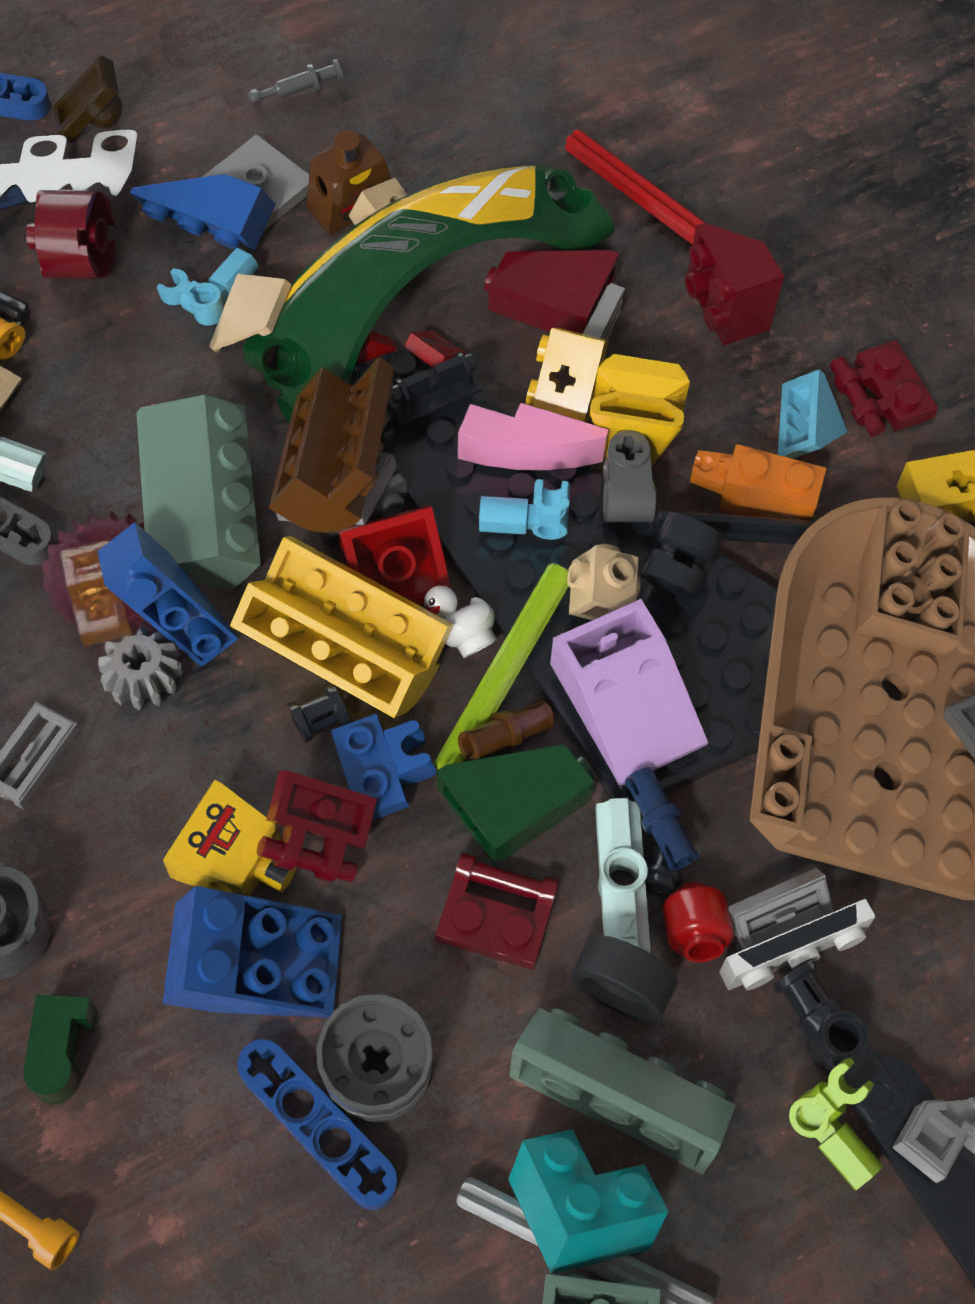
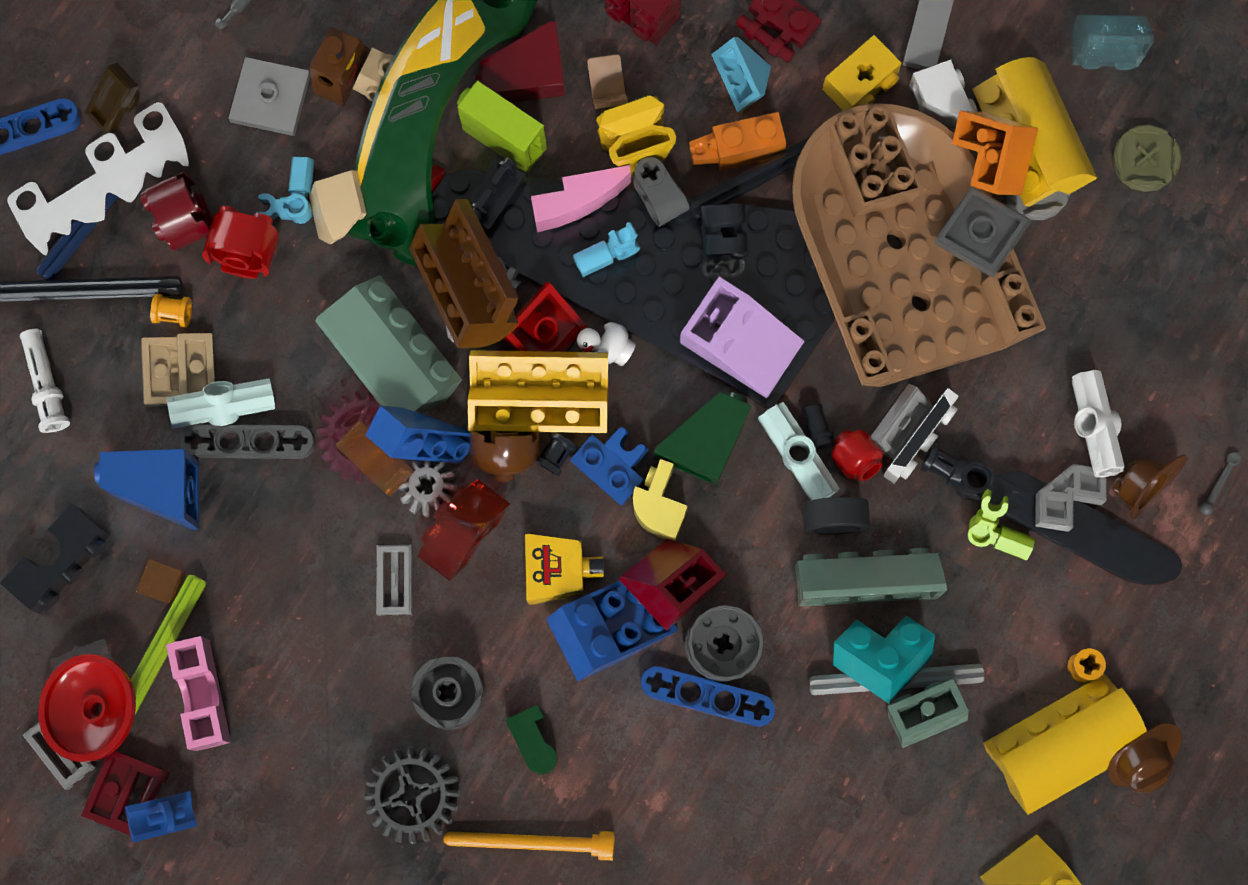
camera: 25 degrees left, 15 degrees up
blue slope [130,174,276,251] -> none
dark red plate [257,770,377,882] -> none
red tile [405,330,466,367] -> none
lime axle [434,563,569,770] -> none
dark red plate [435,852,560,970] -> none
reddish brown pin [458,700,554,761] -> none
brick [525,327,609,423] -> none
tan brick [567,544,641,620] -> none
light grey tile [583,283,625,340] -> none
dark blue pin [624,767,699,871] -> none
none -> red brick [202,206,280,279]
none -> clear red brick [417,479,511,581]
none -> lime brick [457,80,547,174]
none -> reddish brown cylinder [470,431,539,482]
none -> medium nougat bracket [587,54,628,109]
none -> dark red slope [619,539,727,631]
none -> light yellow brick [633,459,688,541]

